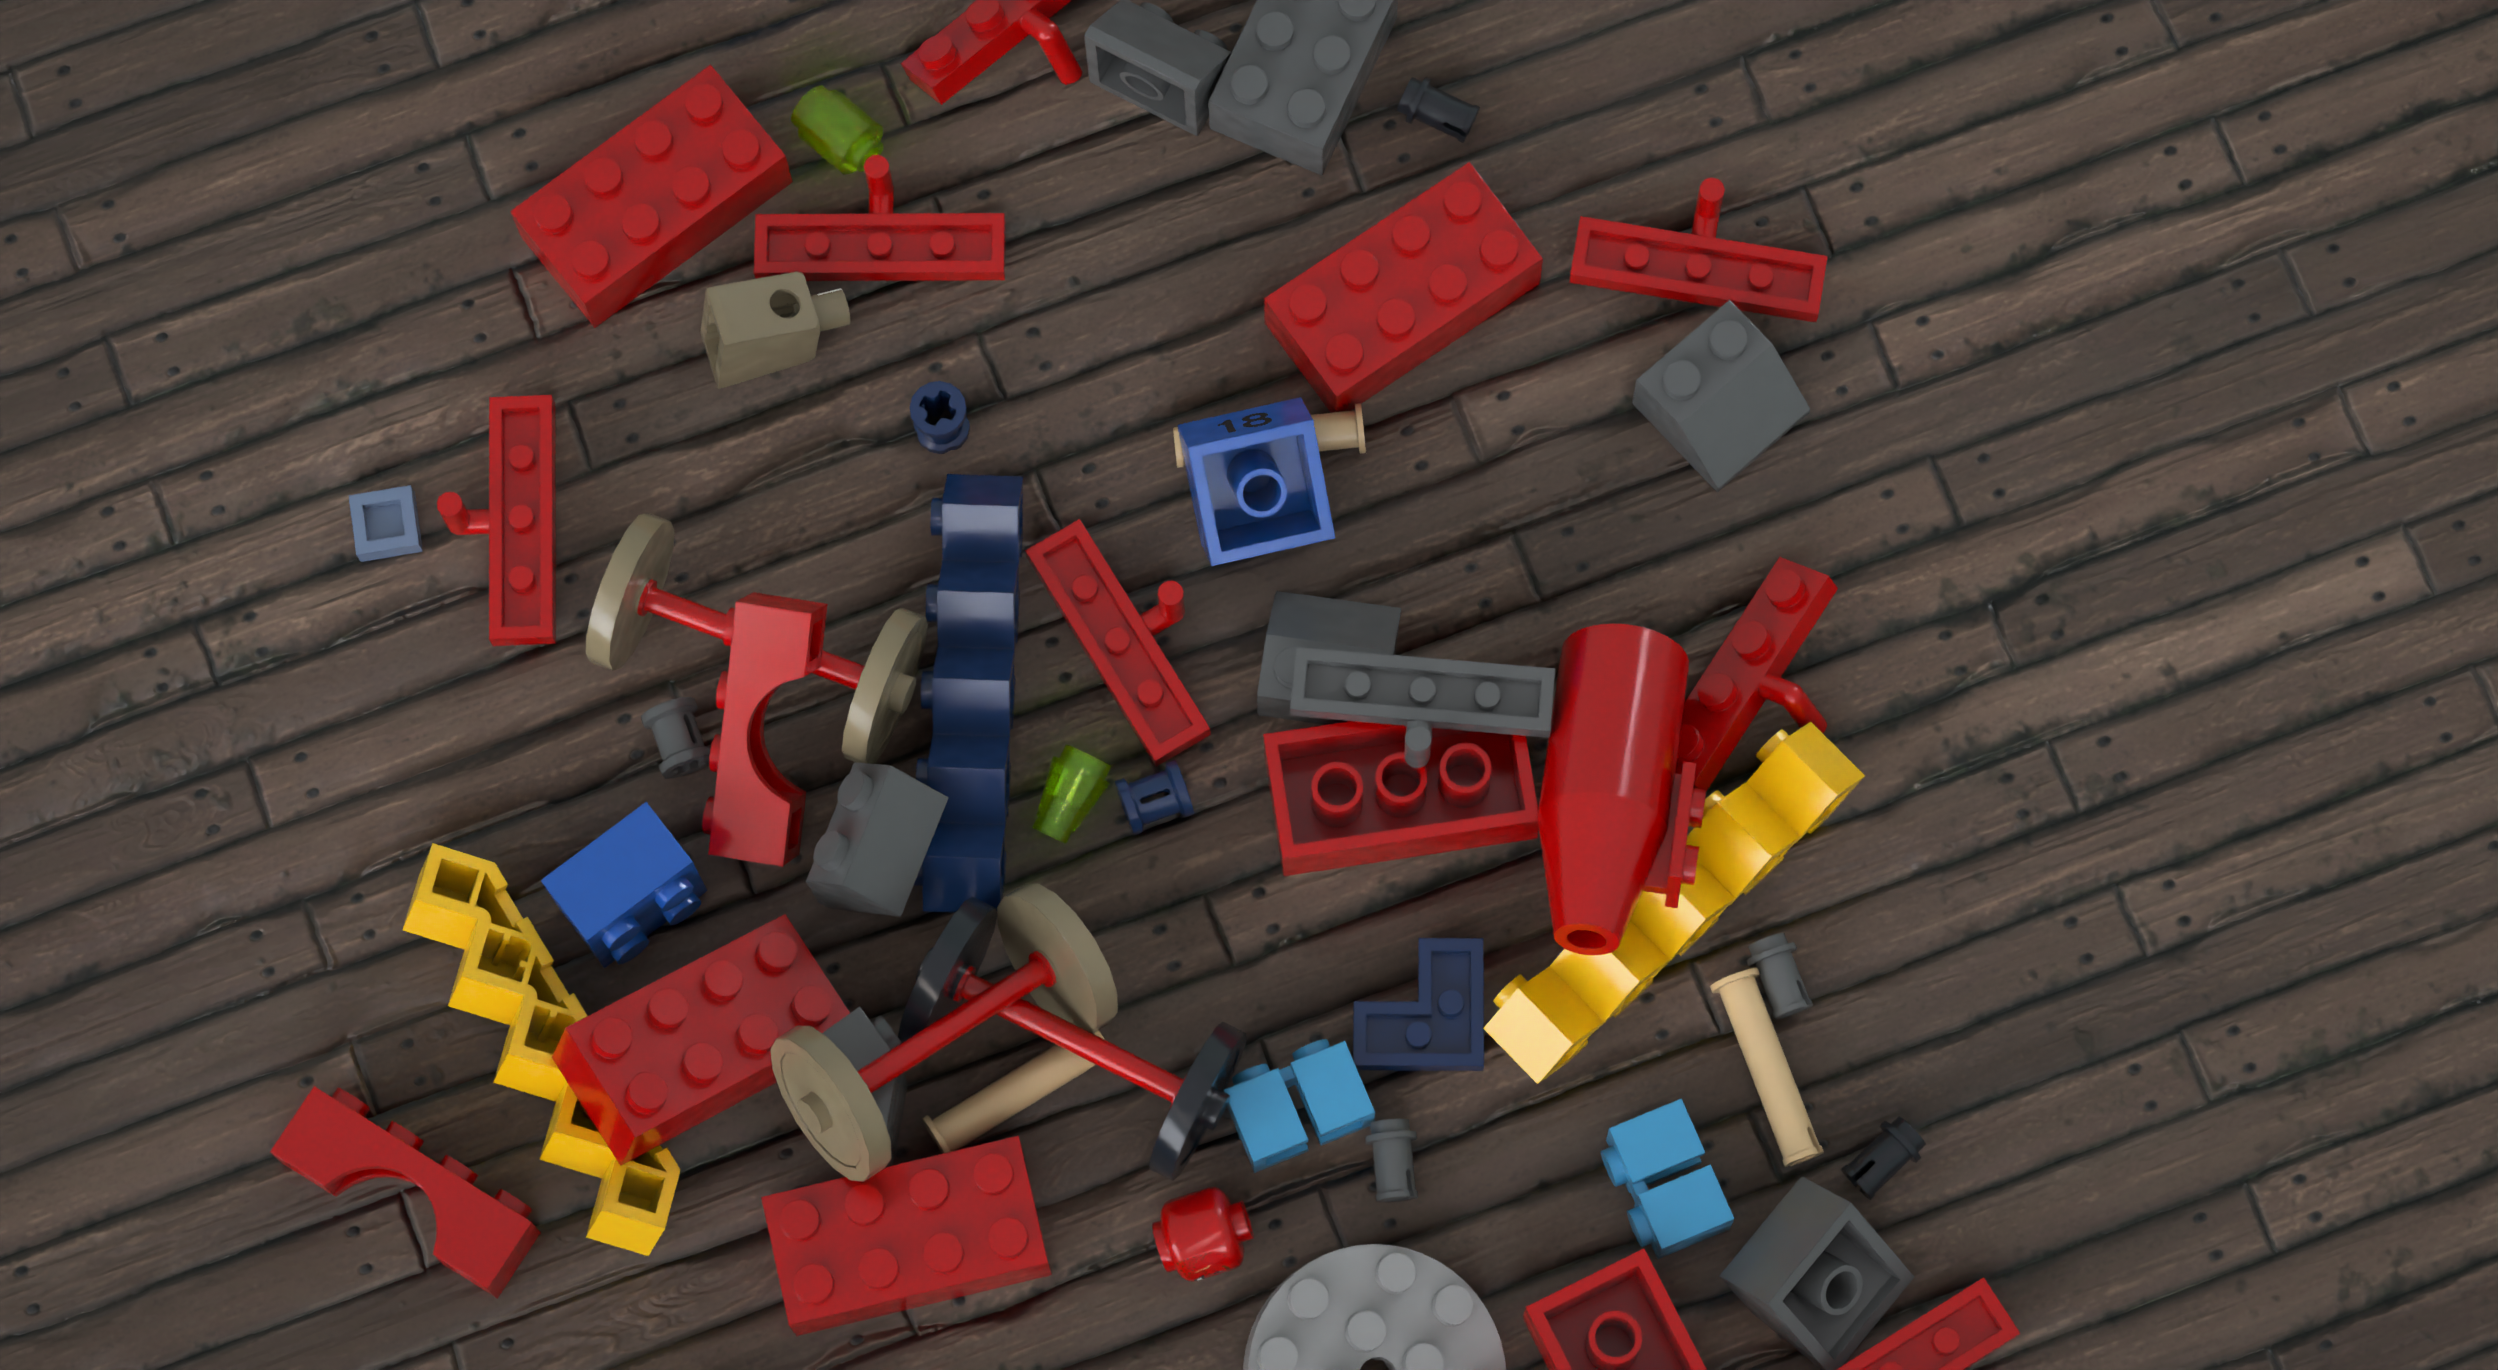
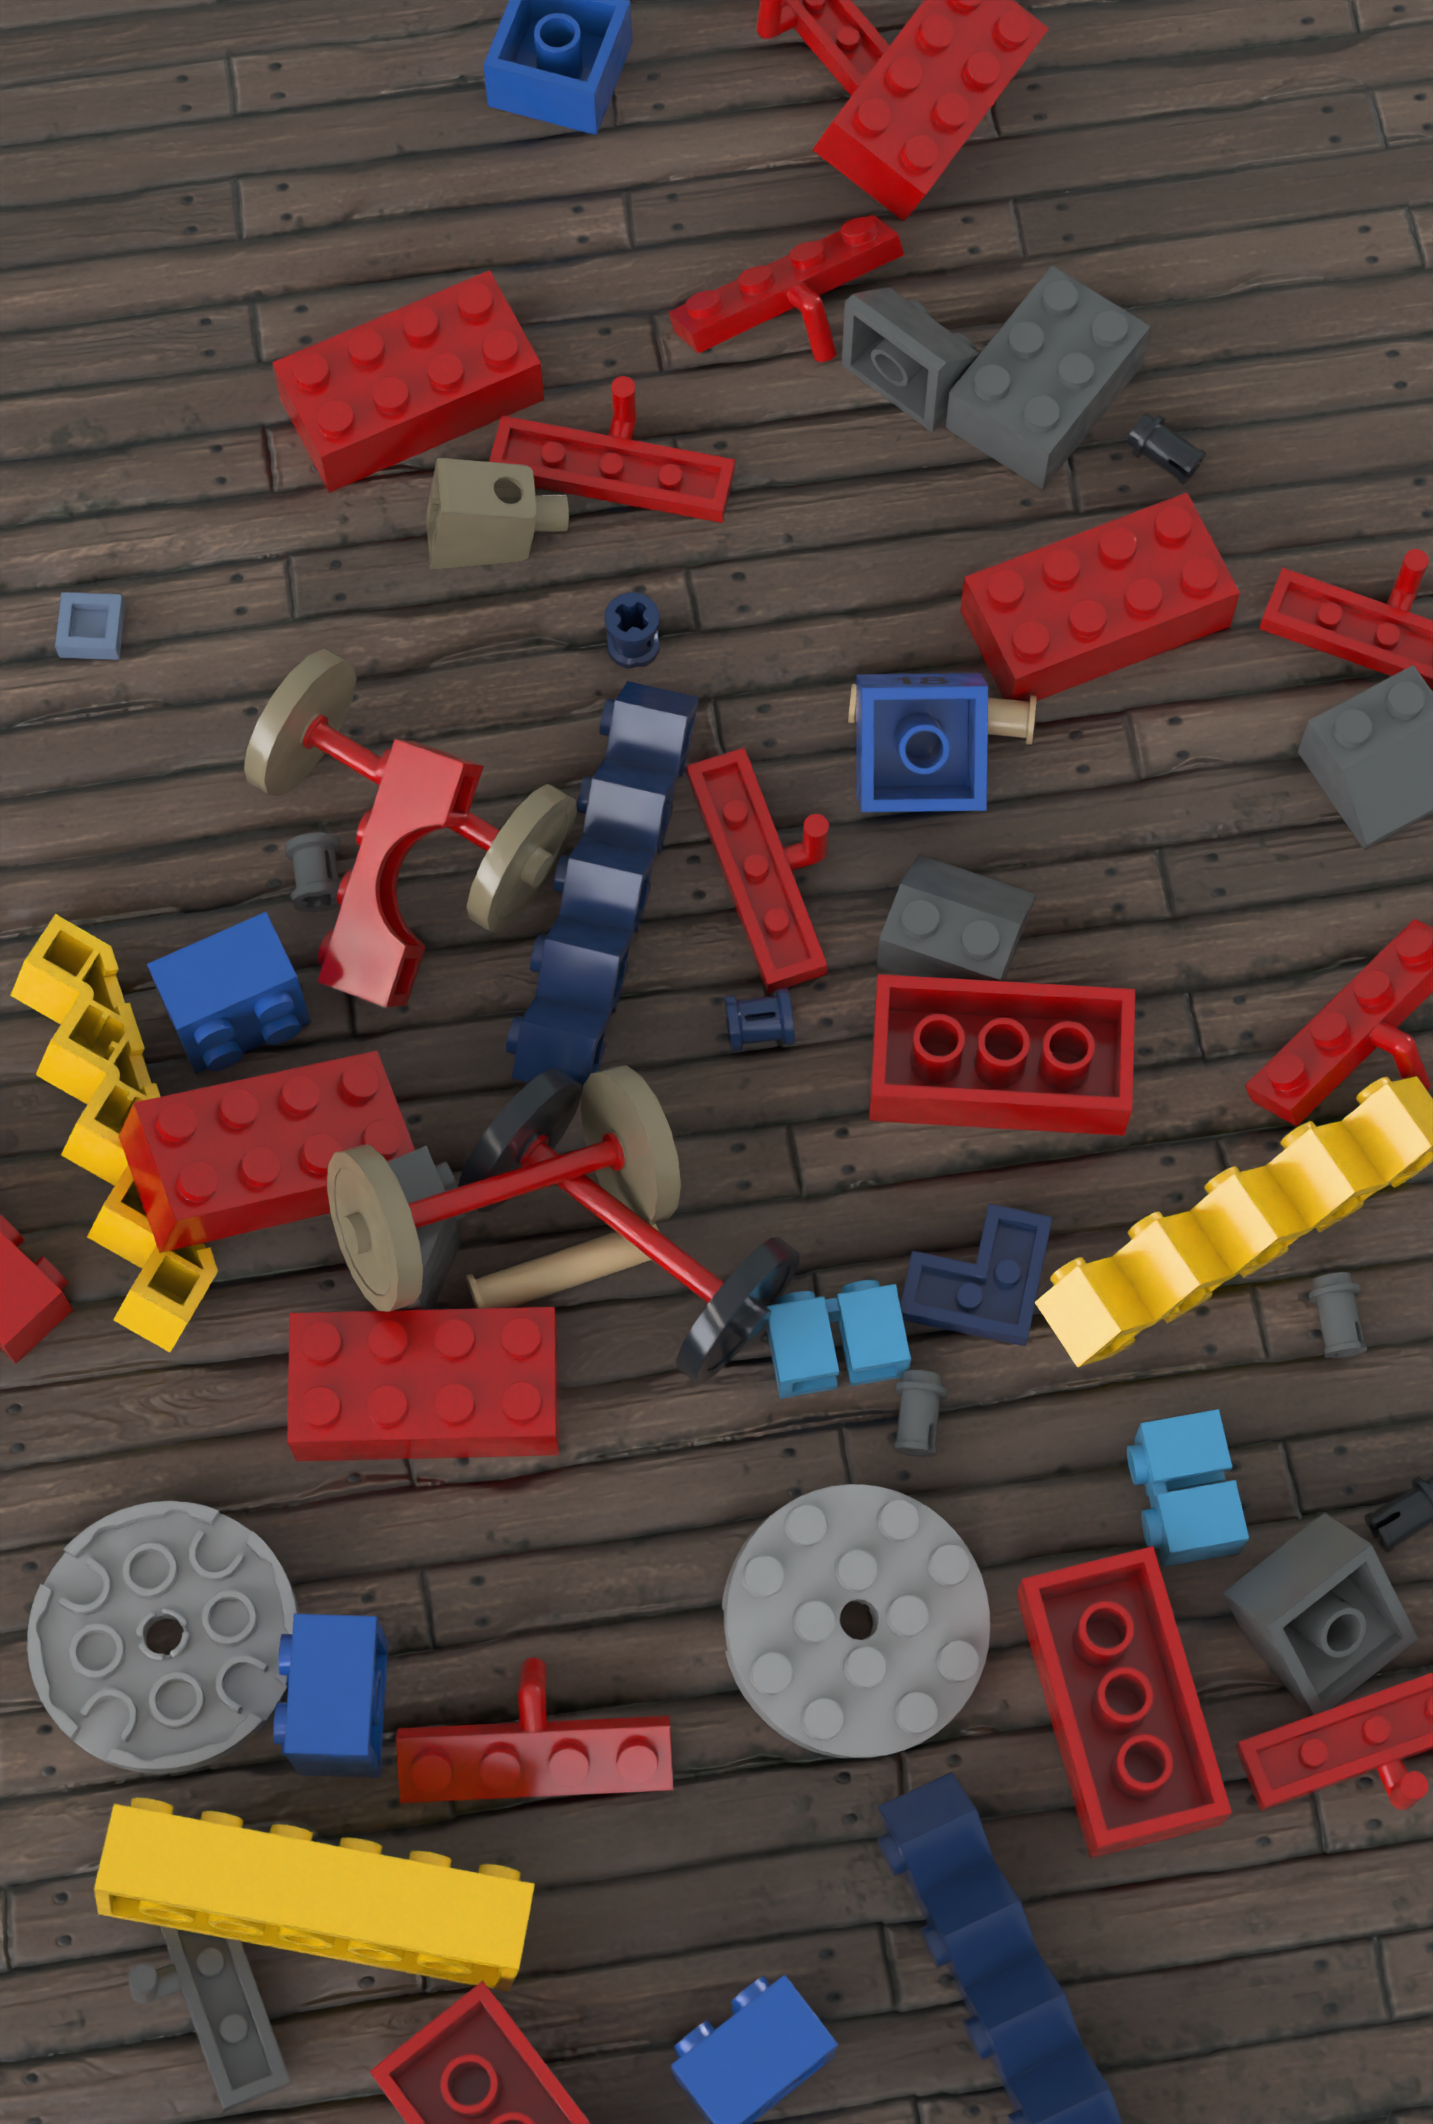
camera: 10 degrees right, 5 degrees down
red plate [437,395,556,646] -> none
clear neon green brick [791,85,884,175] -> none
dark grey slope [806,762,949,917] -> none
clear neon green cone [1032,744,1112,844] -> none
red head [1152,1187,1254,1282] -> none
dark grey plate [1290,647,1555,768] -> none
red piece [1537,624,1706,955] -> none
tan pin [1710,968,1824,1167] -> none

